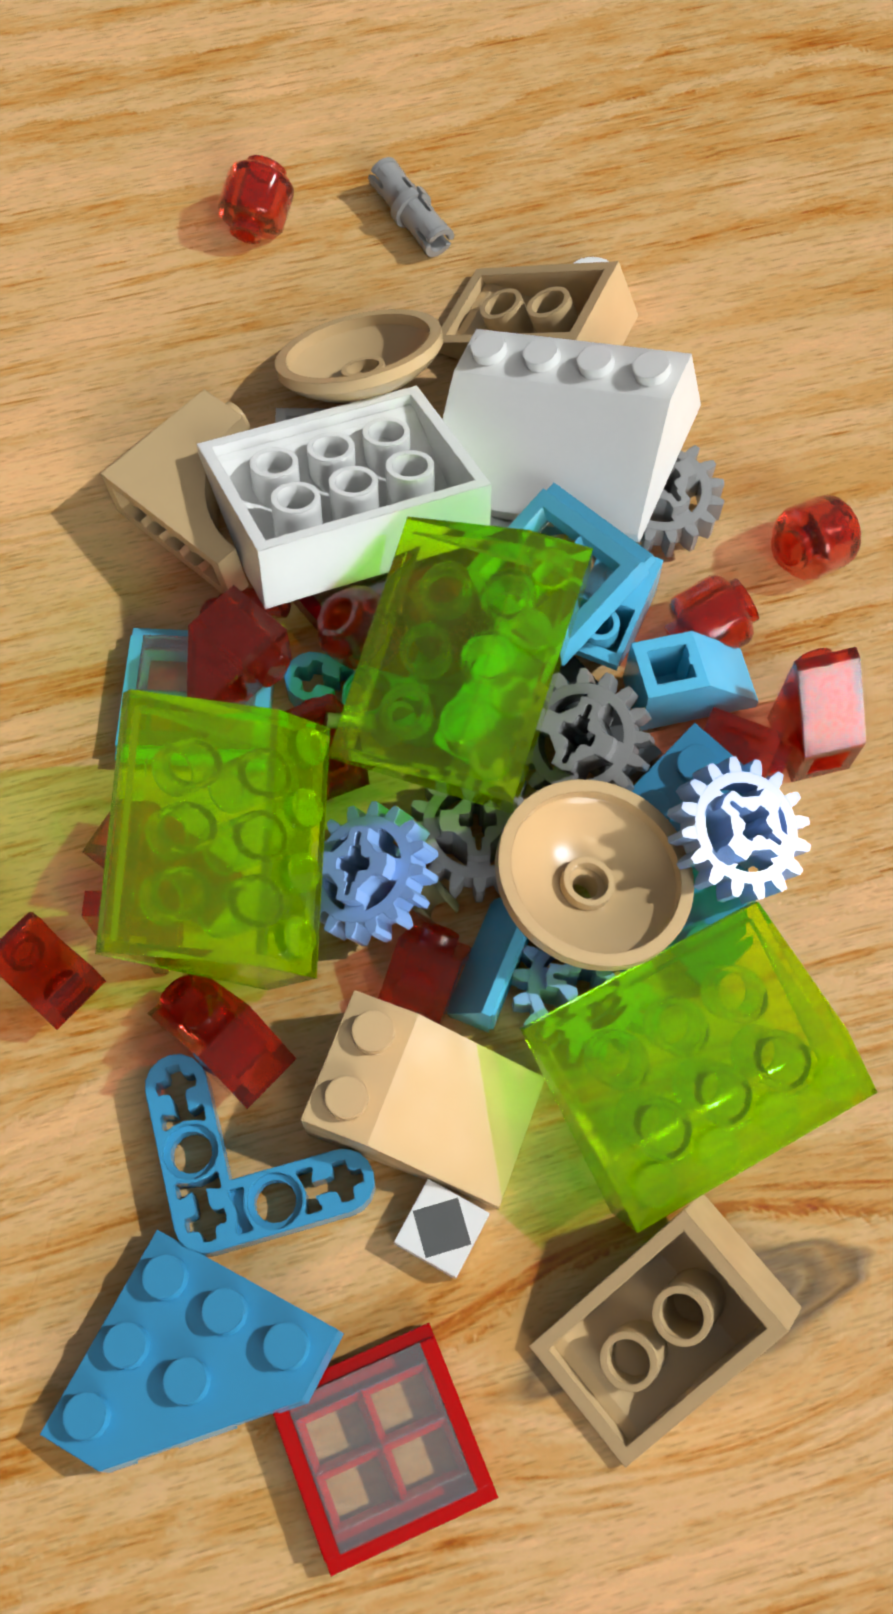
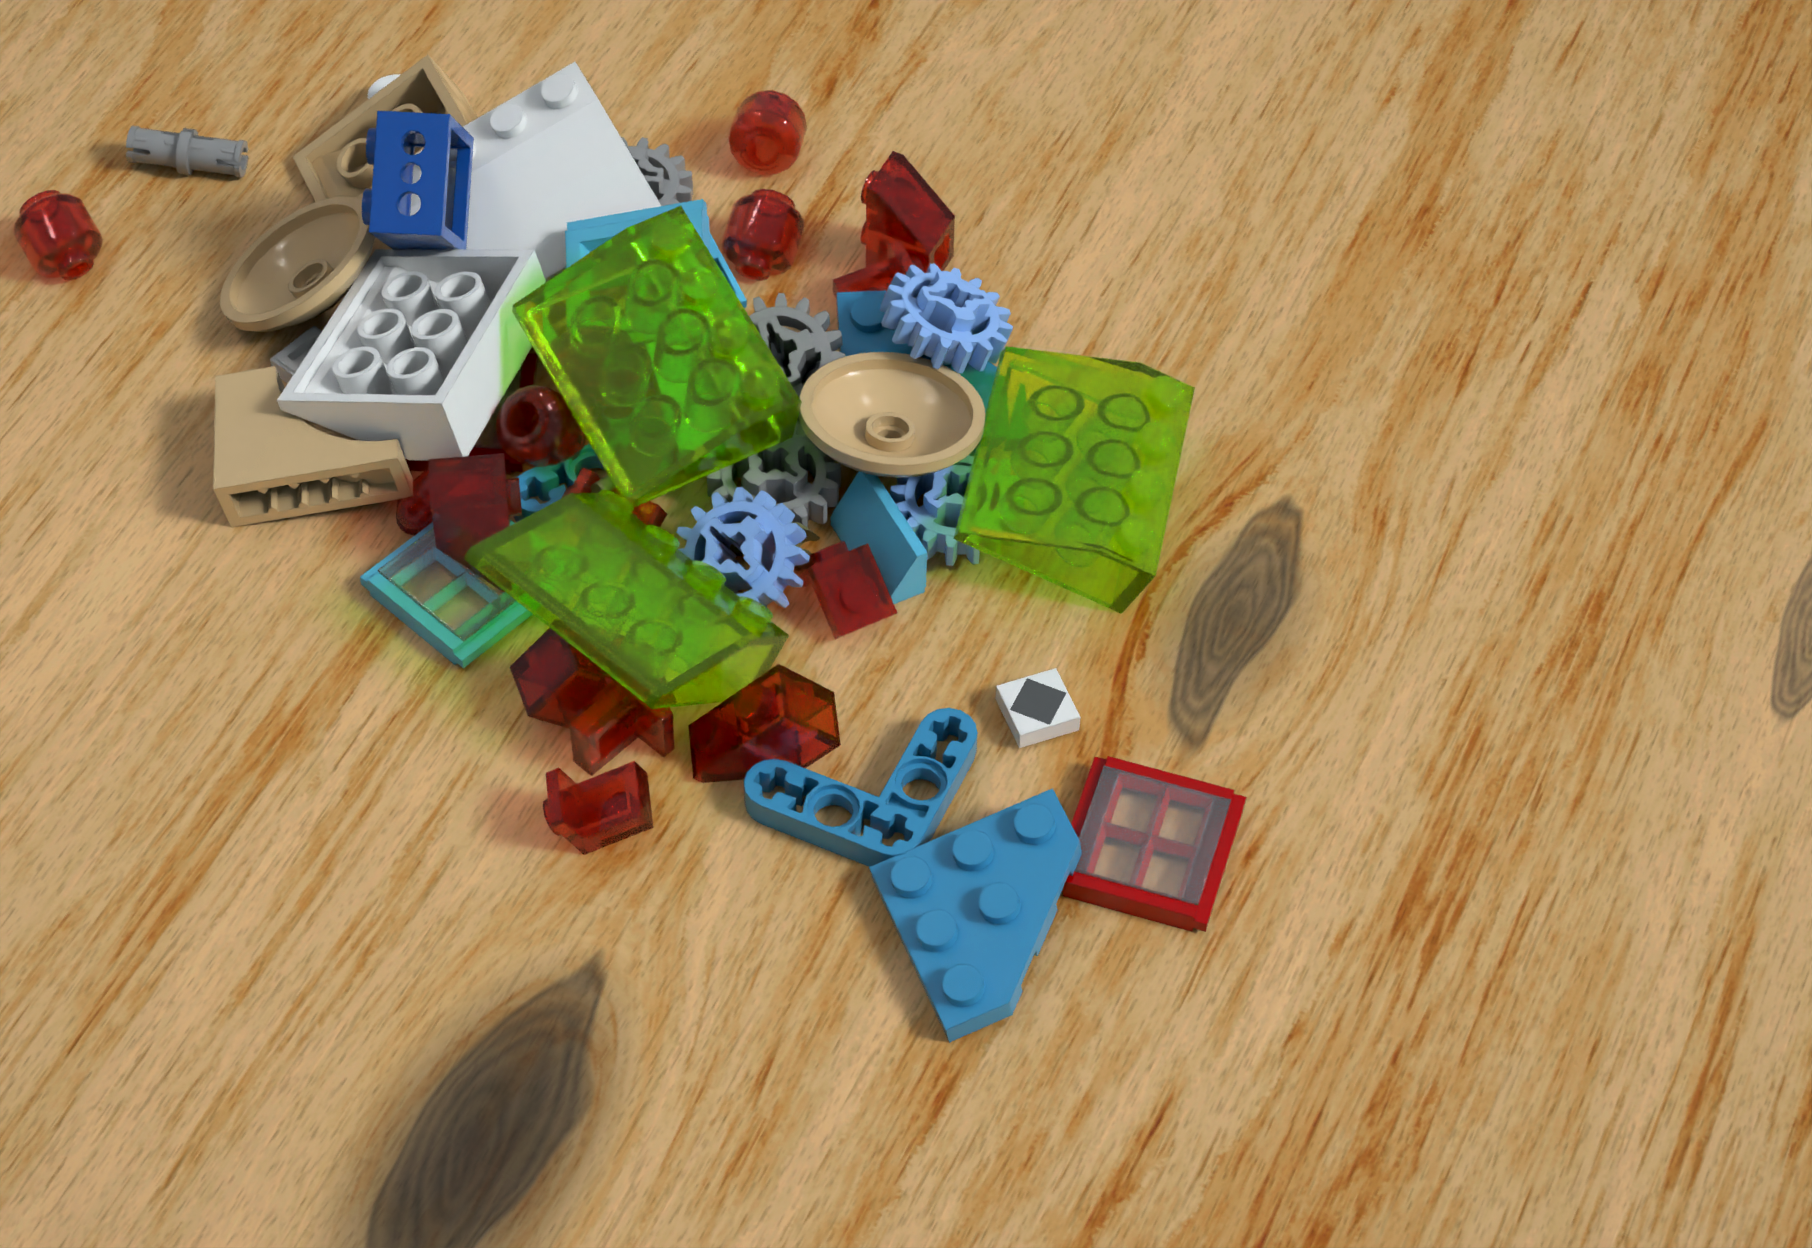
camera: 50 degrees left, 15 degrees down
tan slope [301,990,545,1209] -> none
tan slope [529,1192,802,1468] -> none
medium azure slope [623,631,759,731] -> none
none -> blue piece [362,111,474,249]

